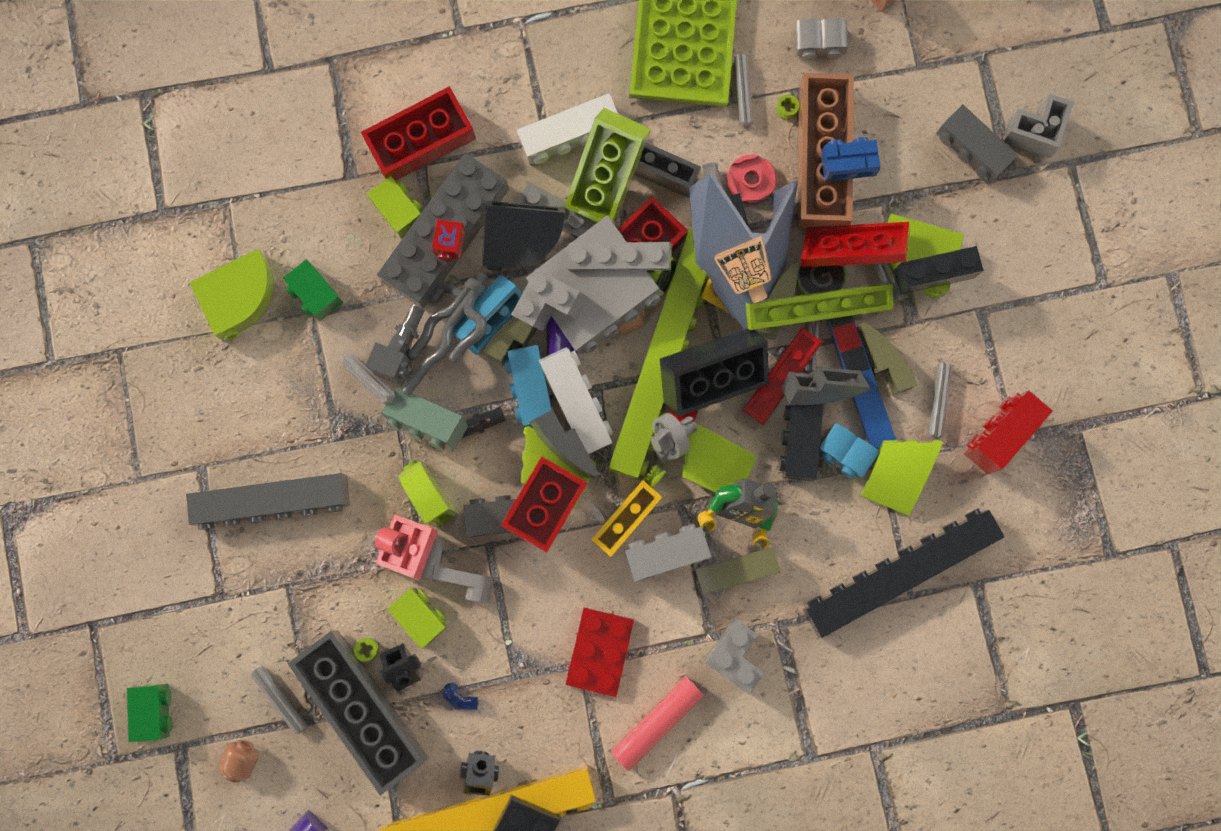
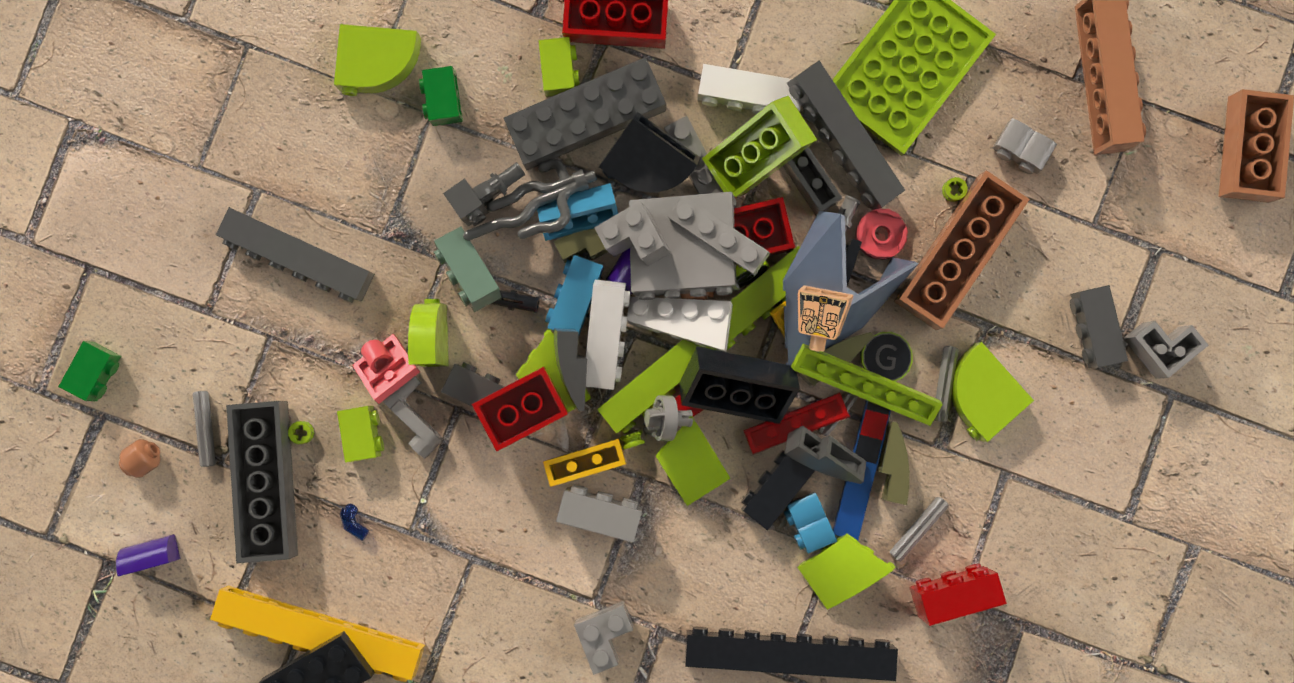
camera: 30 degrees right, 5 degrees up
light grey axle [342,354,395,404] -> none
black brick [379,643,422,692] -> none
red brick [431,219,466,262] -> none
black brick [460,751,499,796] -> none
red plate [565,607,634,697] -> none
coral brick [611,676,705,771] -> none
olive slope [695,547,781,594] -> none
torso [698,479,778,549] -> none
light grey axle [734,54,753,127] -> none
red plate [801,221,910,267] -> none
blue brick [821,137,880,181] -> none
black brick [894,246,984,295] -> none
none -> white wing [627,297,733,352]
none -> dark grey brick [787,60,905,210]

